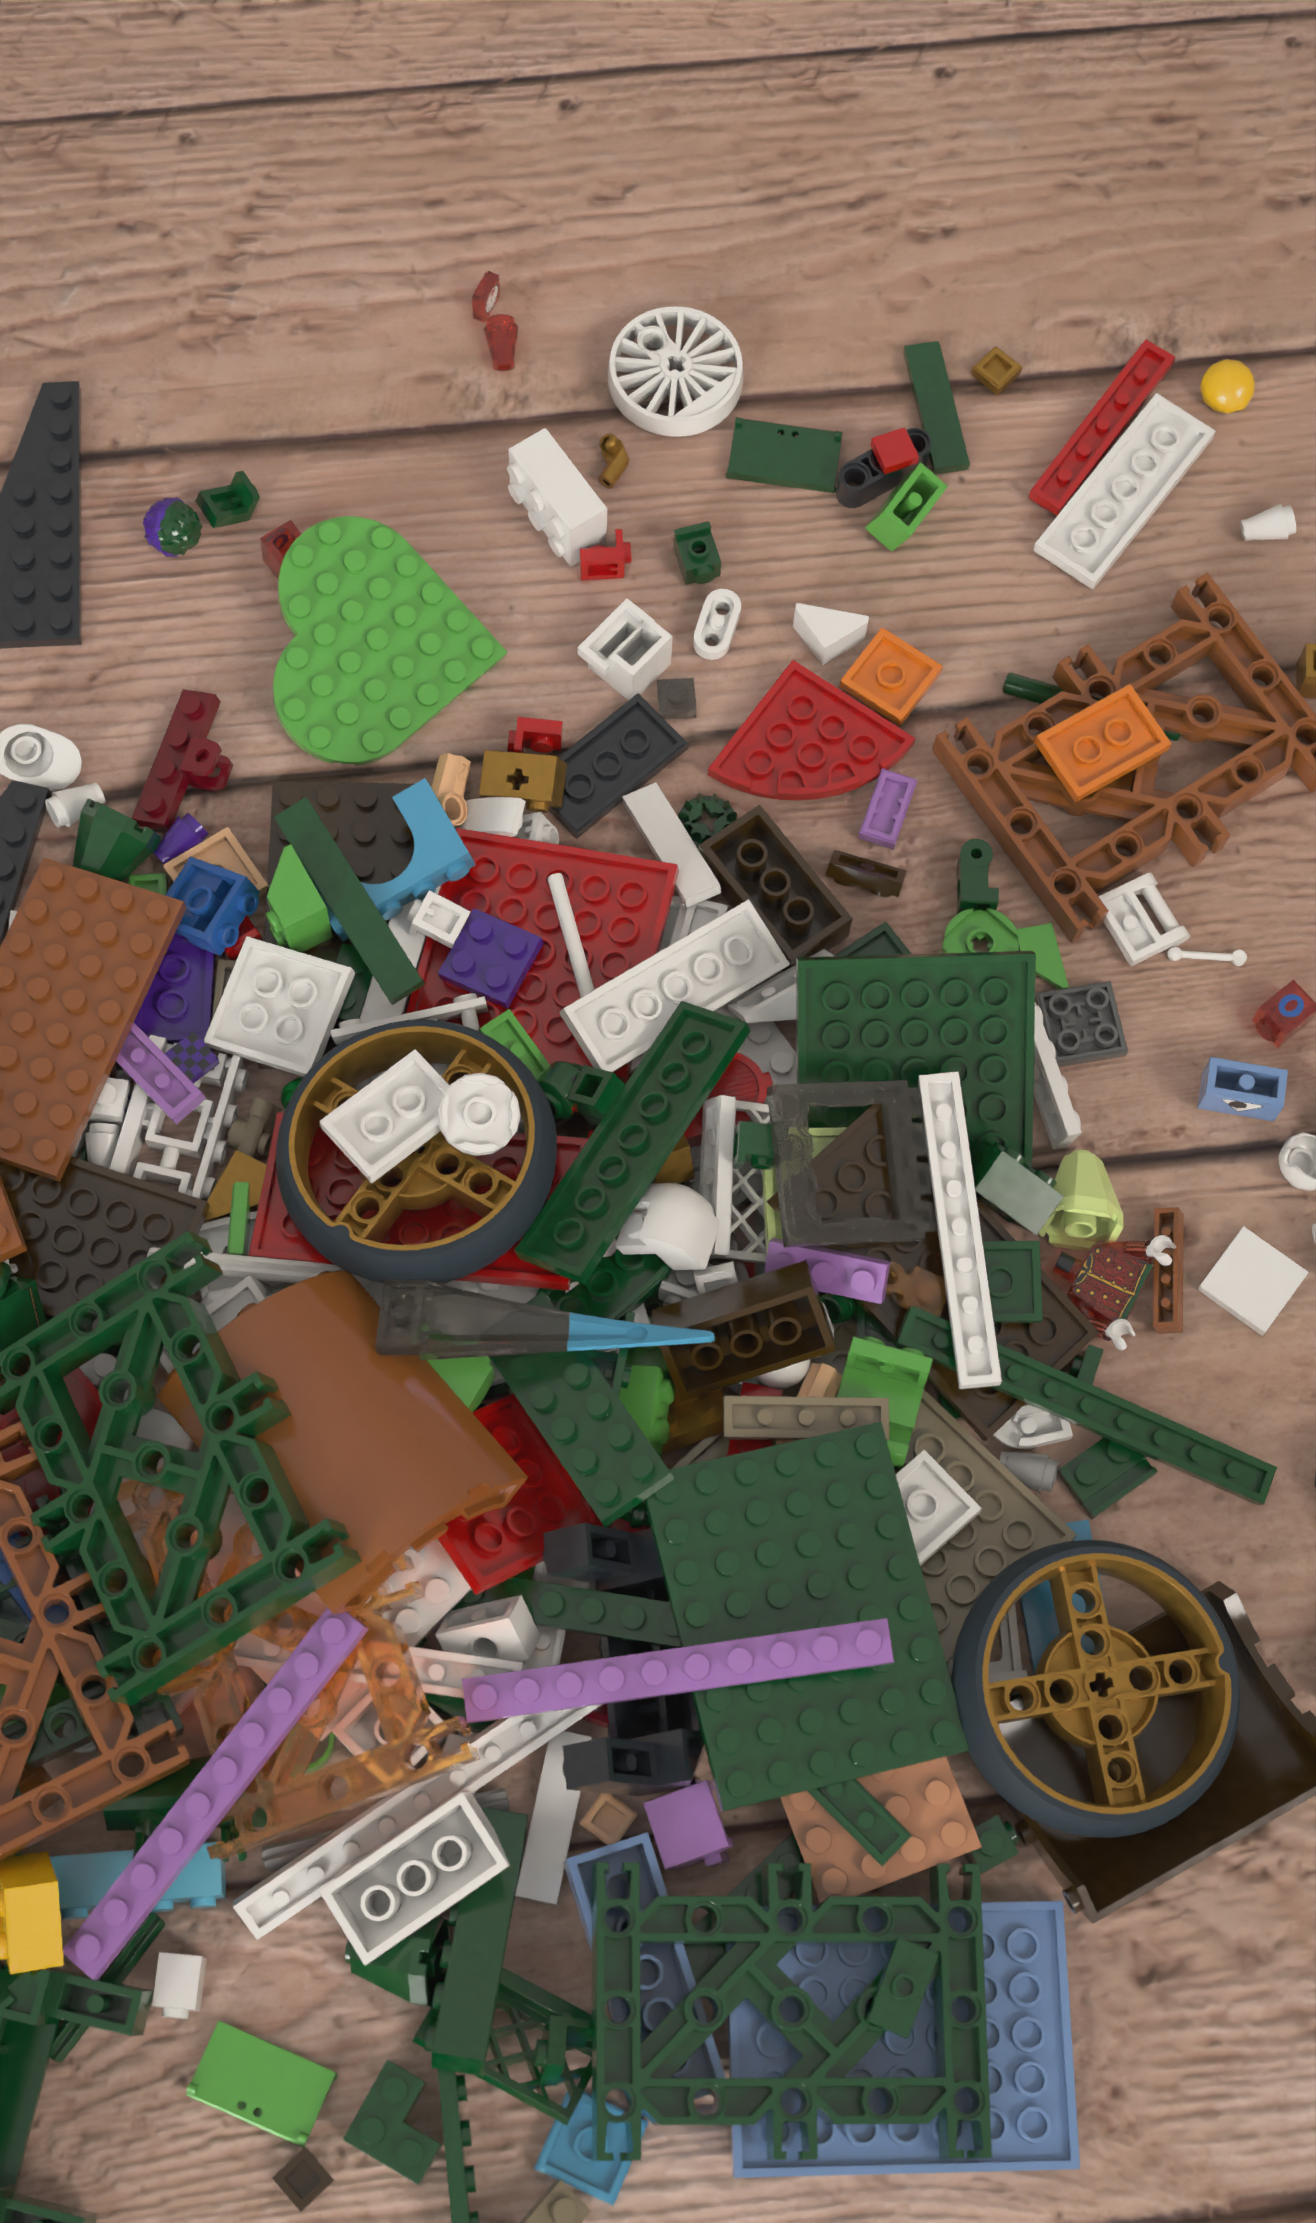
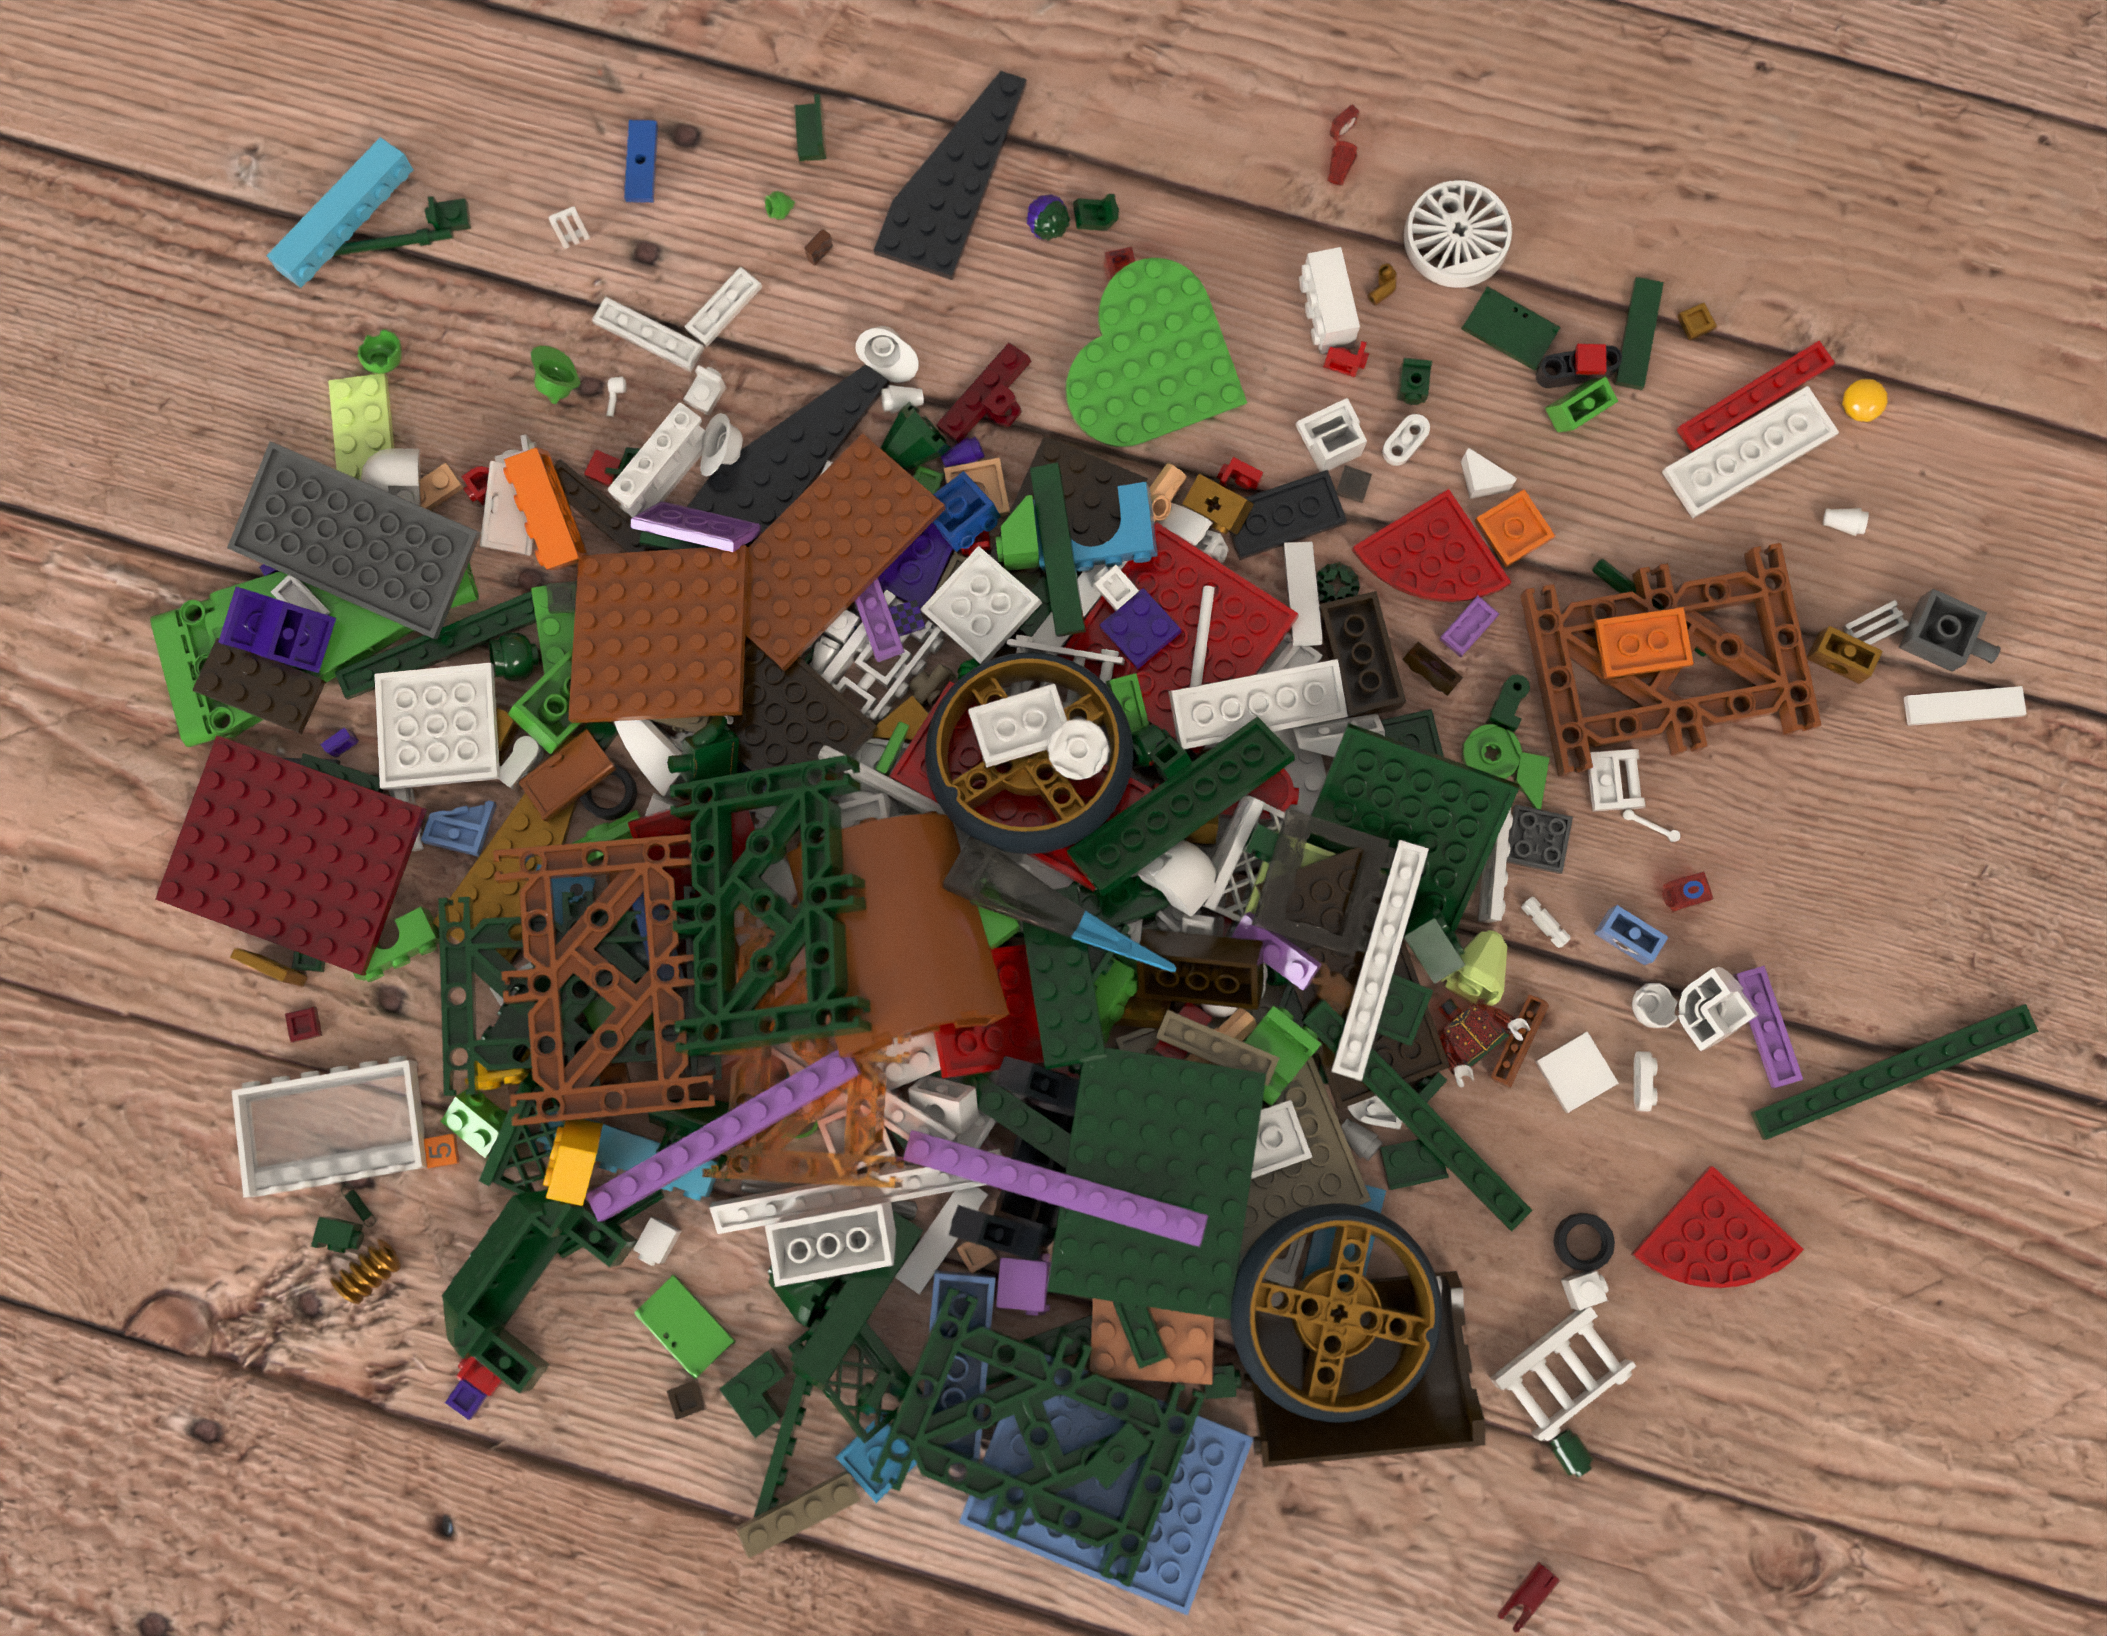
camera: 30 degrees right, 10 degrees up
none -> white axle [1521,897,1570,948]

